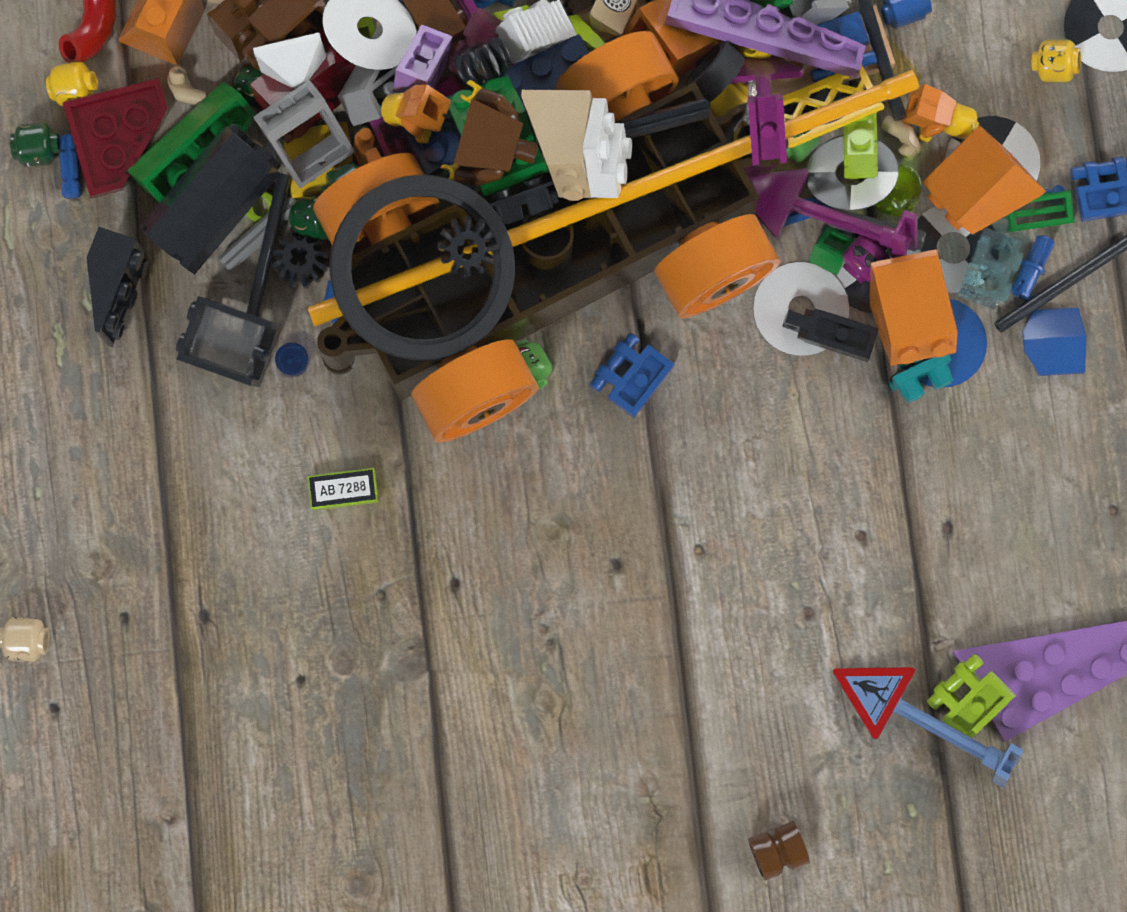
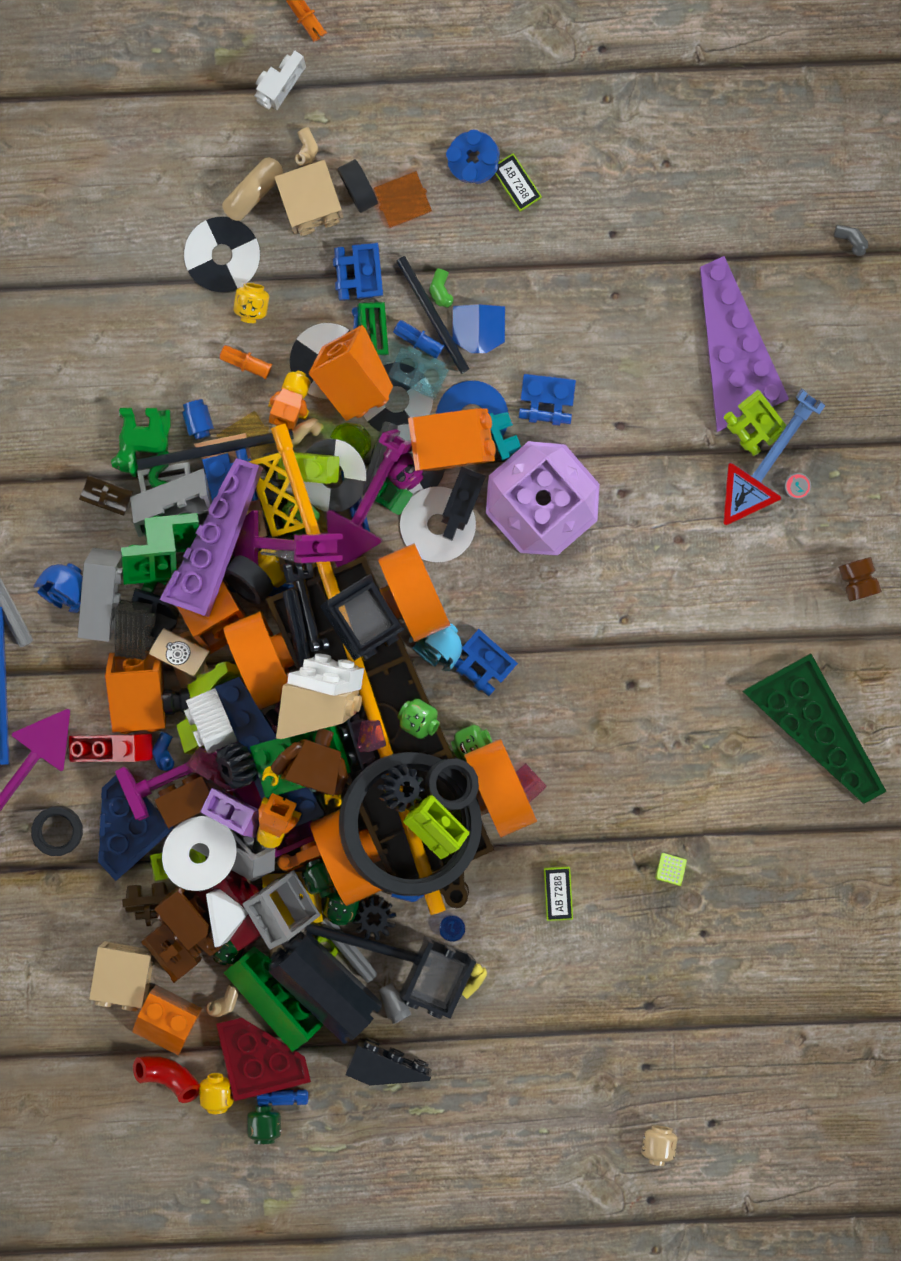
camera: 85 degrees left, 10 degrees up
none -> orange axle [220,345,272,379]
none -> black hinge [283,562,329,652]
none -> black window [320,574,405,661]
none -> clear pink slope [357,720,386,752]
none -> light grey cone [378,983,412,1024]
none -> bright green head [398,699,440,739]
none -> lime brick [403,795,469,859]
none -> medium azure cylinder [409,623,462,671]
none -> black tyre [424,758,479,811]
none -> bright green arm [429,268,453,308]
none -> light yellow arm [462,963,487,999]
none -> lavender piece [486,441,600,555]
none -> clear pink slope [516,763,547,803]
none -> blue plate [519,374,576,426]
none -> lime slope [655,853,687,886]
none -> dark green wing [742,653,887,804]
none -> light grey tile [784,473,811,500]

